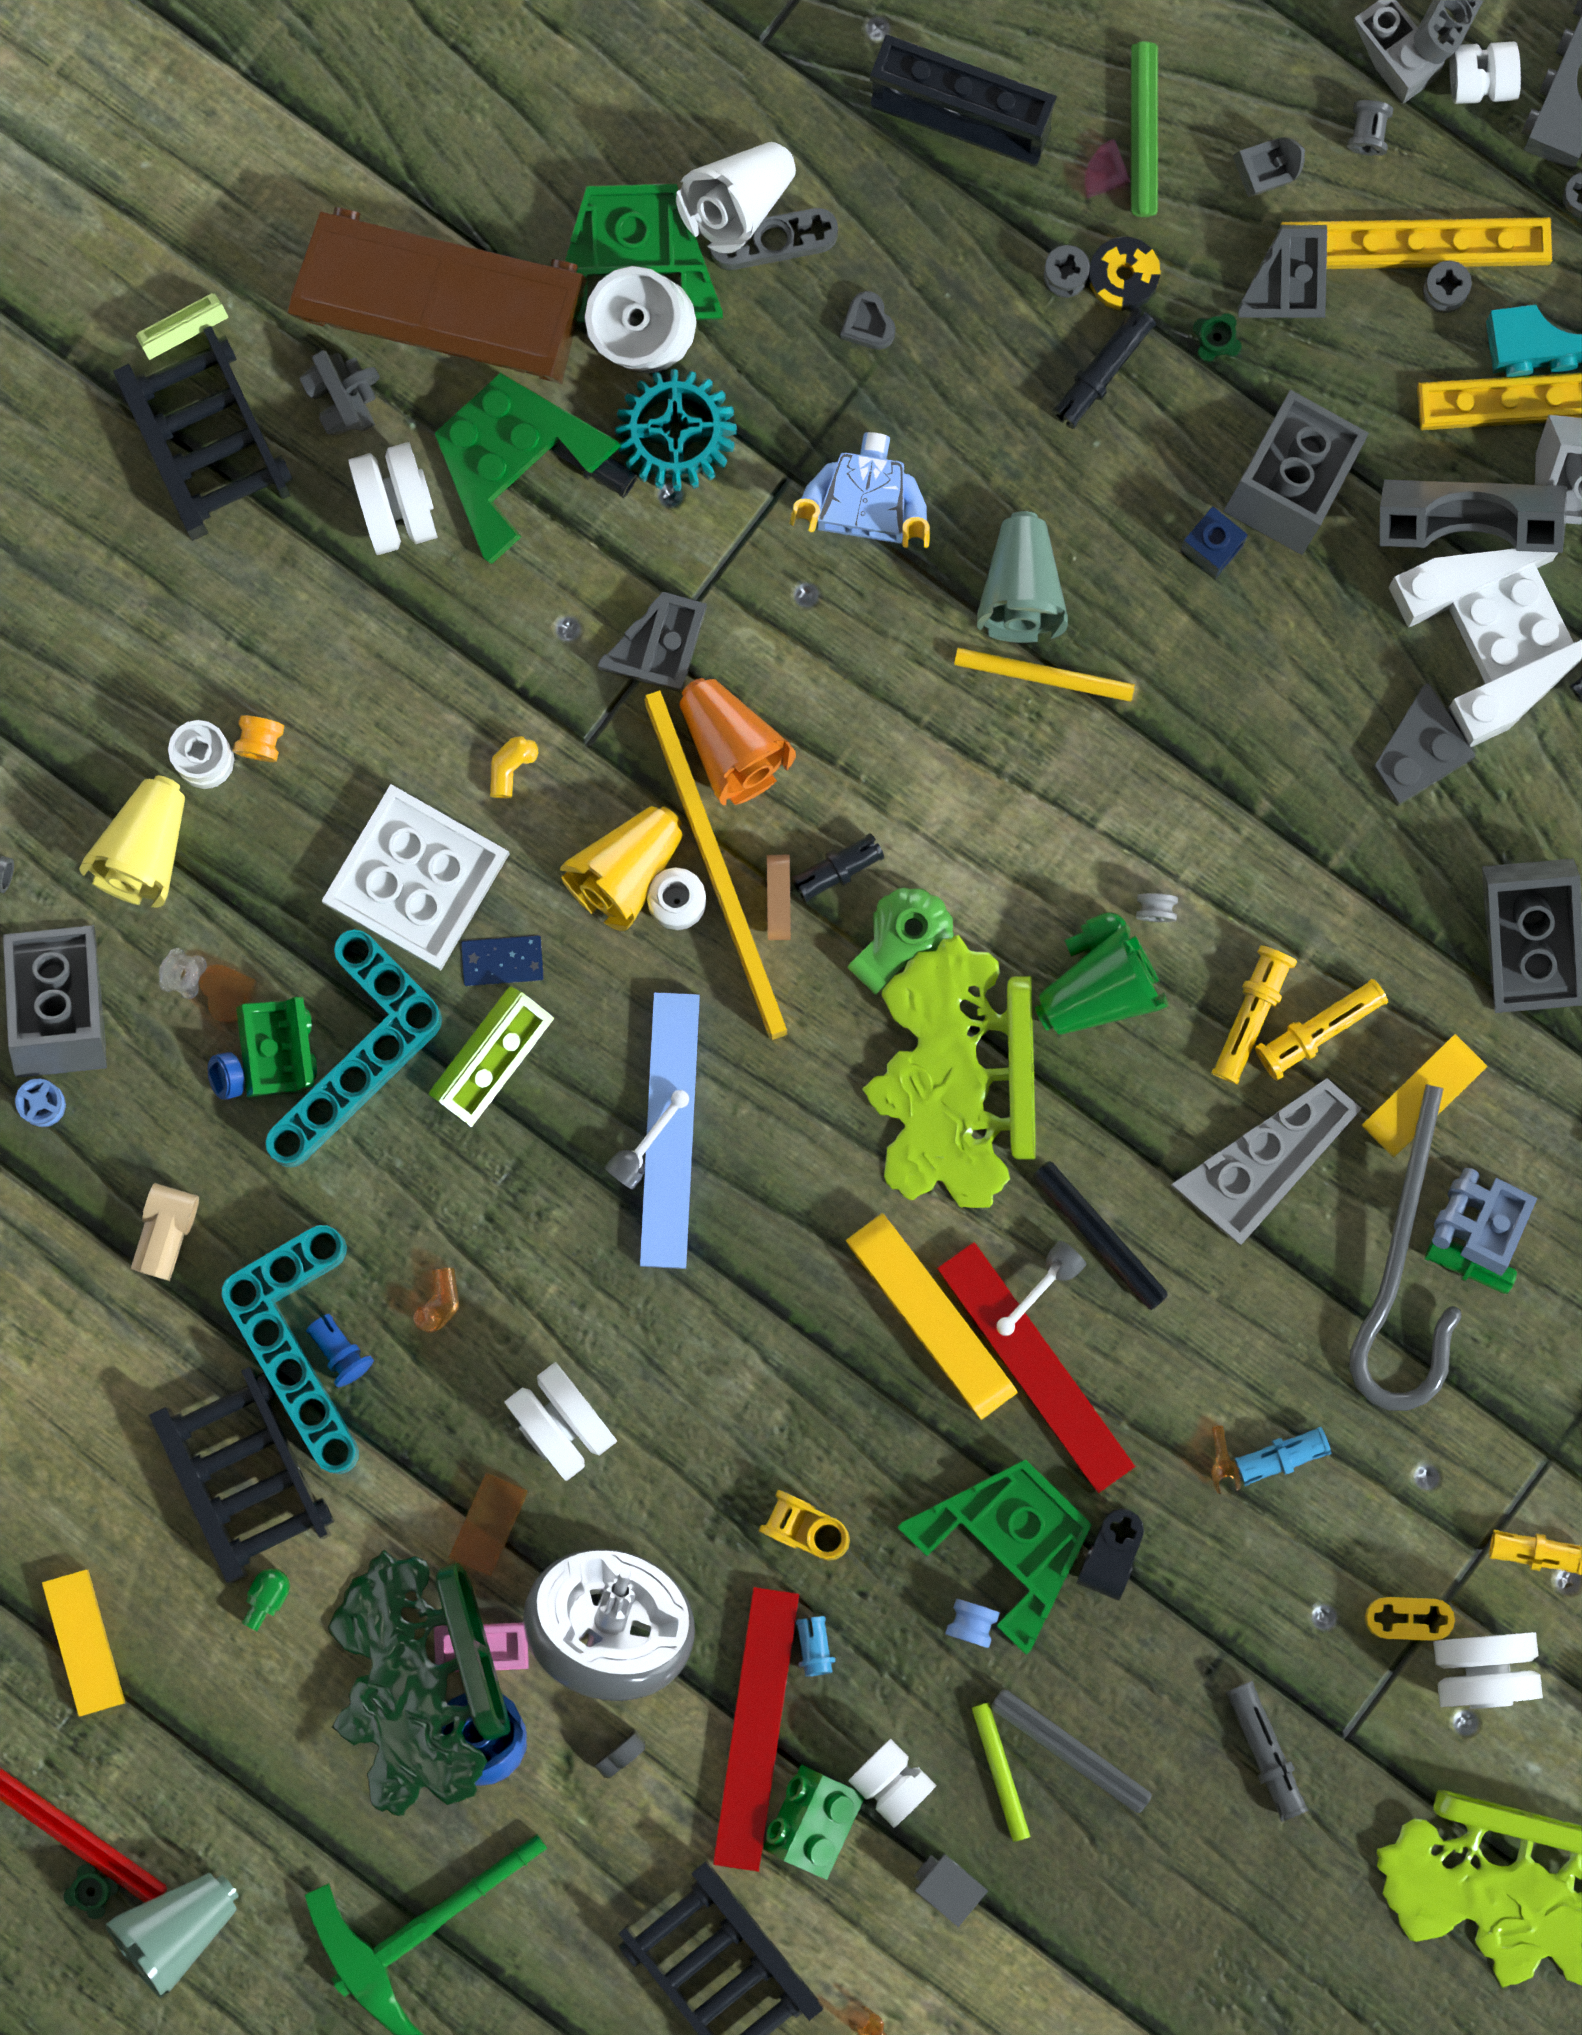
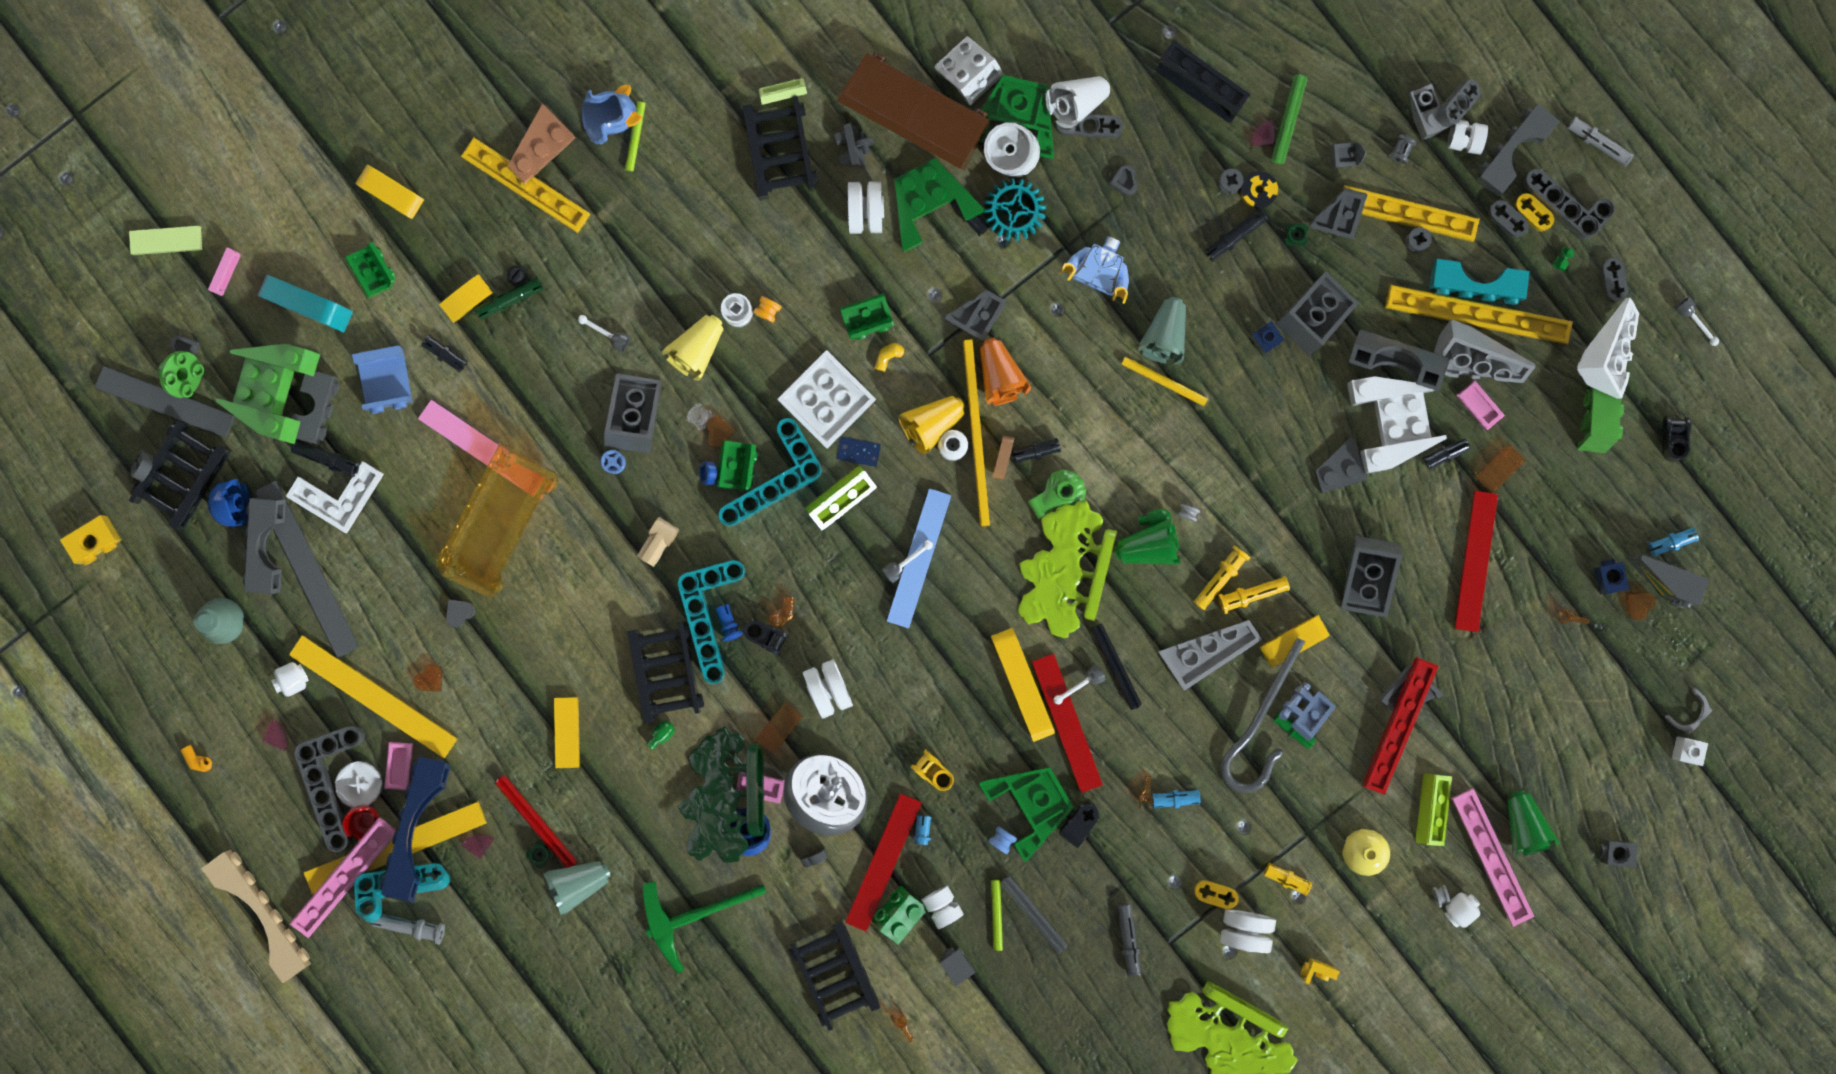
camera: 10 degrees right, 5 degrees up
none -> black piece [744,620,790,656]
none -> green bracket [840,293,894,340]
none -> white bracket [935,36,1004,106]

